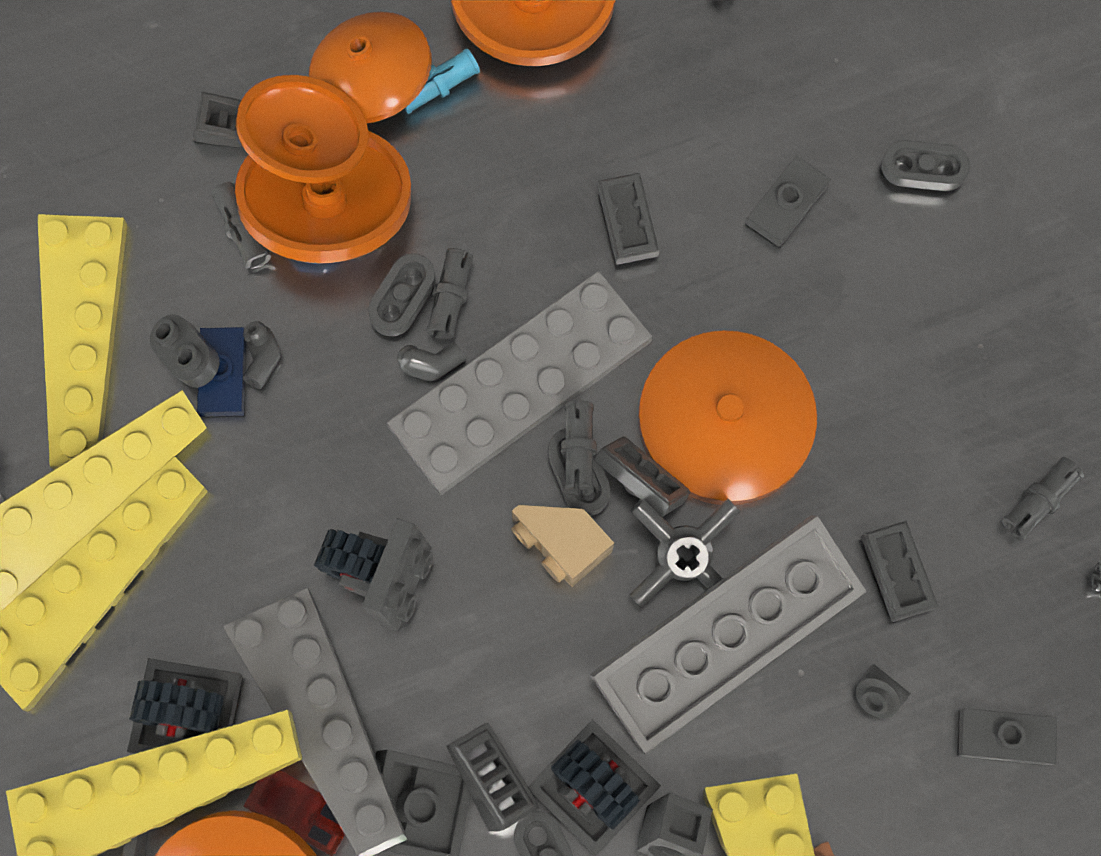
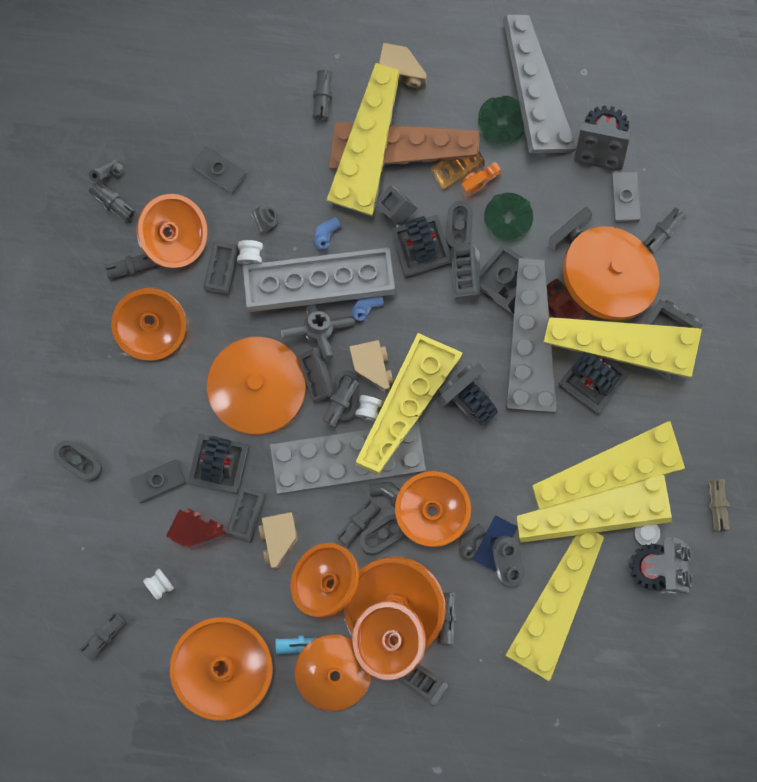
camera: 140 degrees left, 5 degrees up
none -> orange dish [111,288,186,361]
none -> orange dish [136,194,207,268]
none -> white wheel [143,568,174,601]
none -> clear red slope [166,508,226,550]
none -> plate [188,434,249,494]
none -> white wheel [237,240,263,265]
none -> tan slope [259,512,298,570]
none -> orange dish [290,543,359,618]
none -> medium blue arm [313,216,341,250]
none -> medium blue arm [351,296,384,321]
none -> light yellow wing [355,333,463,475]
none -> white wheel [355,395,384,422]
none -> orange dish [395,471,471,547]

